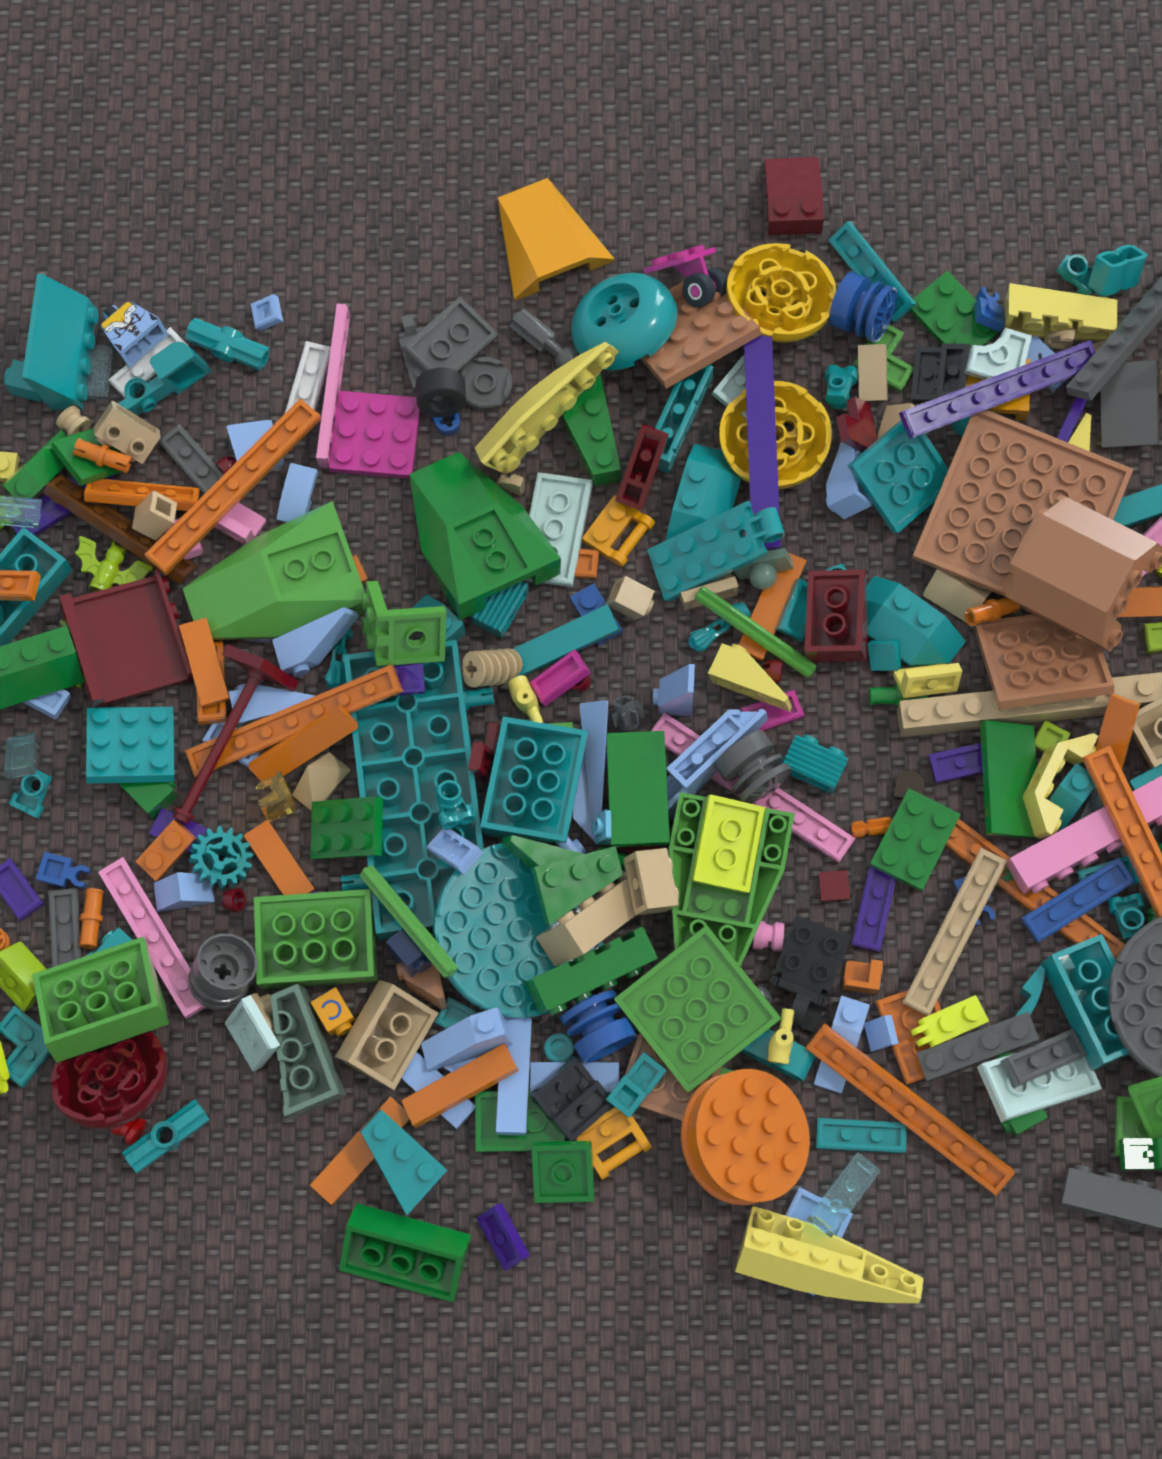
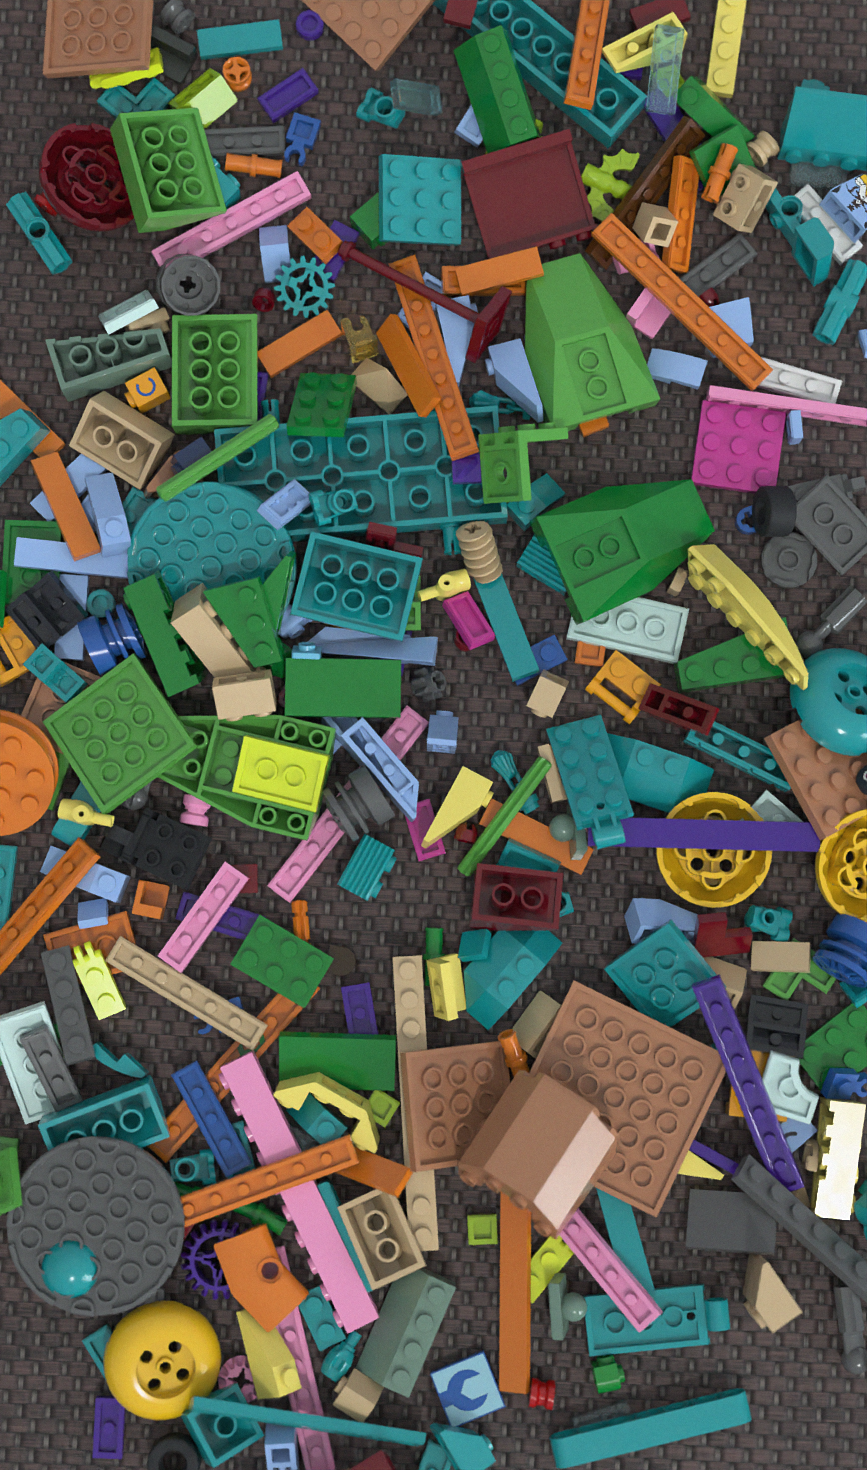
camera: 85 degrees right, 10 degrees up
none -> bright pink plate [158,862,249,973]
none -> light blue tile [785,410,803,445]

